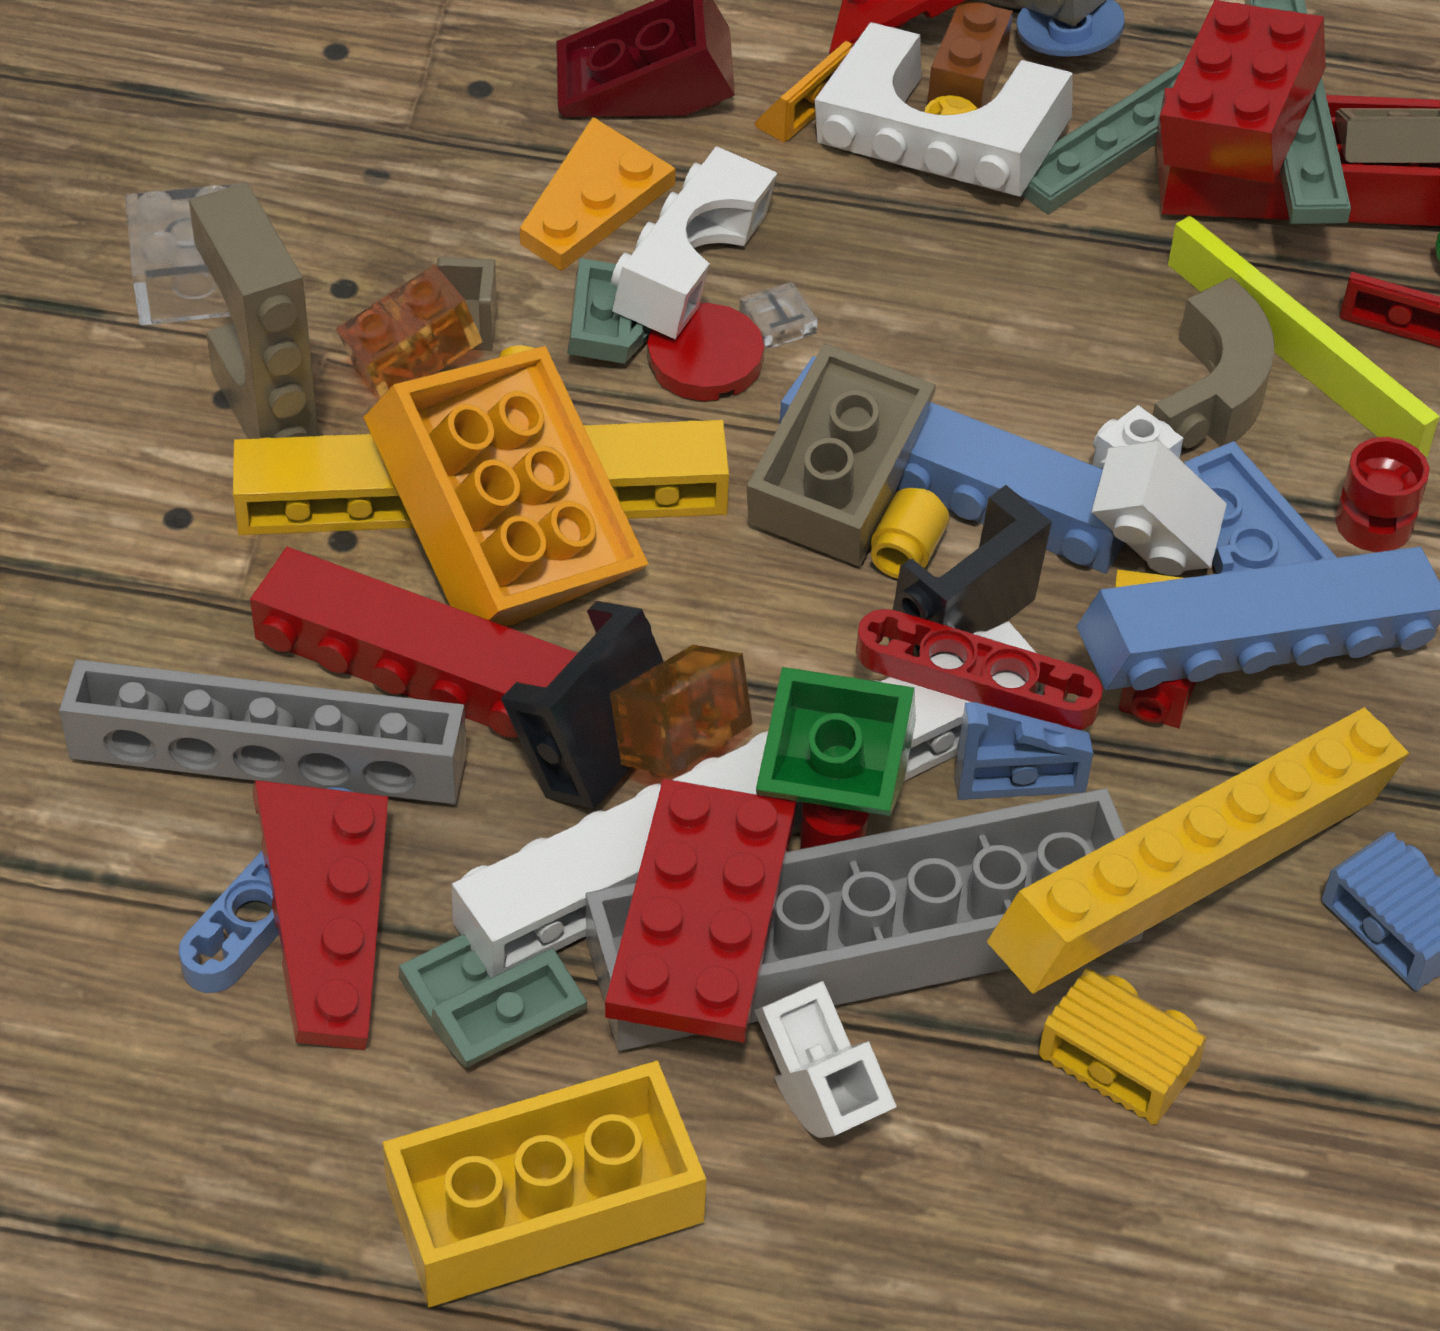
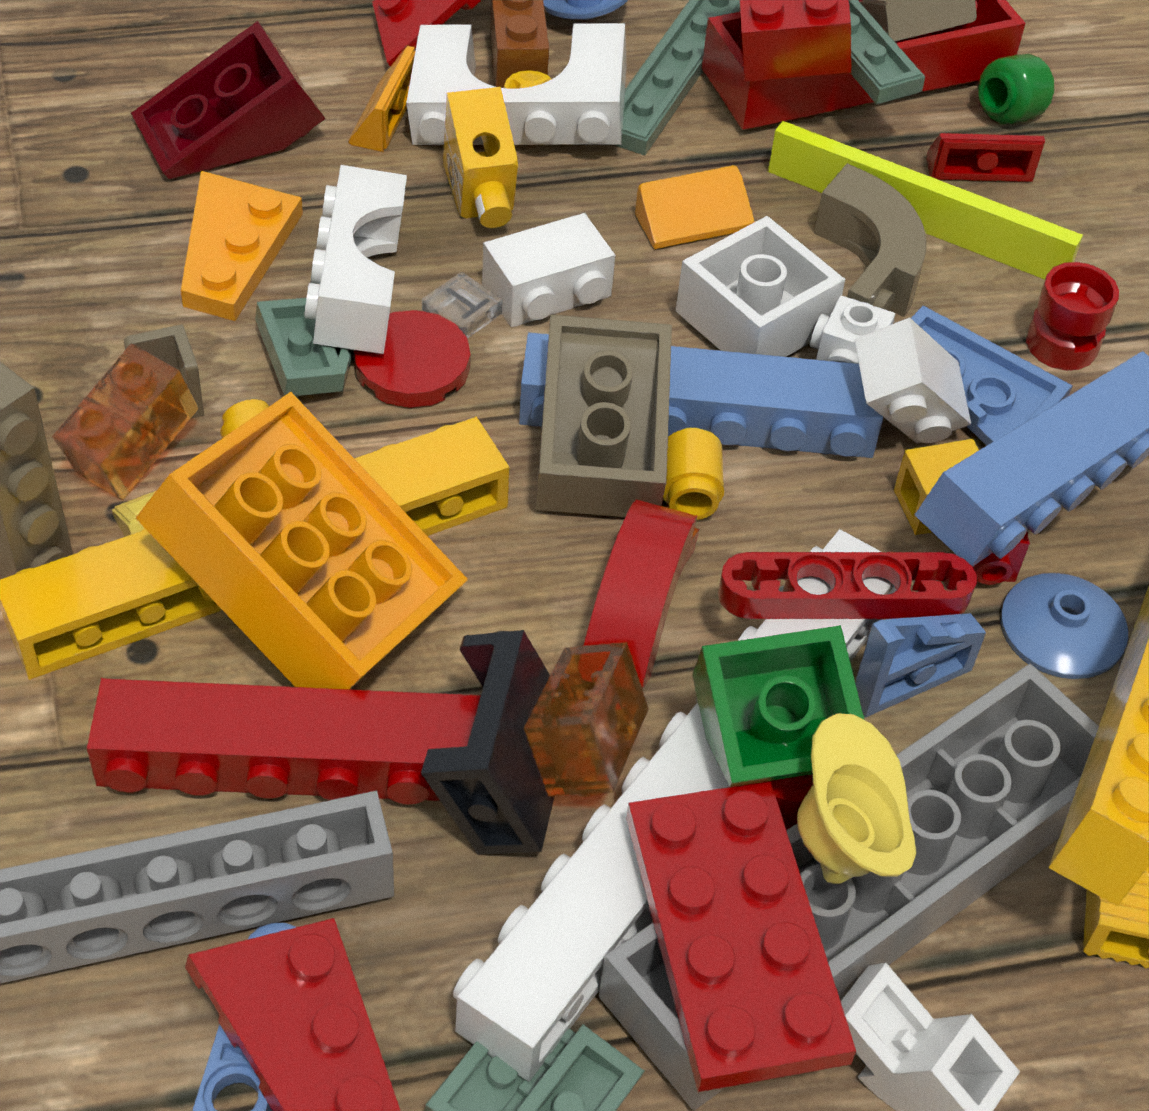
camera: 25 degrees left, 0 degrees up
black panel [888,485,1052,657] -> none
none -> yellow torso [443,87,518,228]
none -> white brick [482,213,615,328]
none -> red arch [577,499,700,692]
none -> light orange slope [635,165,755,249]
none -> white brick [676,216,845,357]
none -> light yellow piece [797,713,916,884]
none -> medium blue dish [1000,573,1128,679]

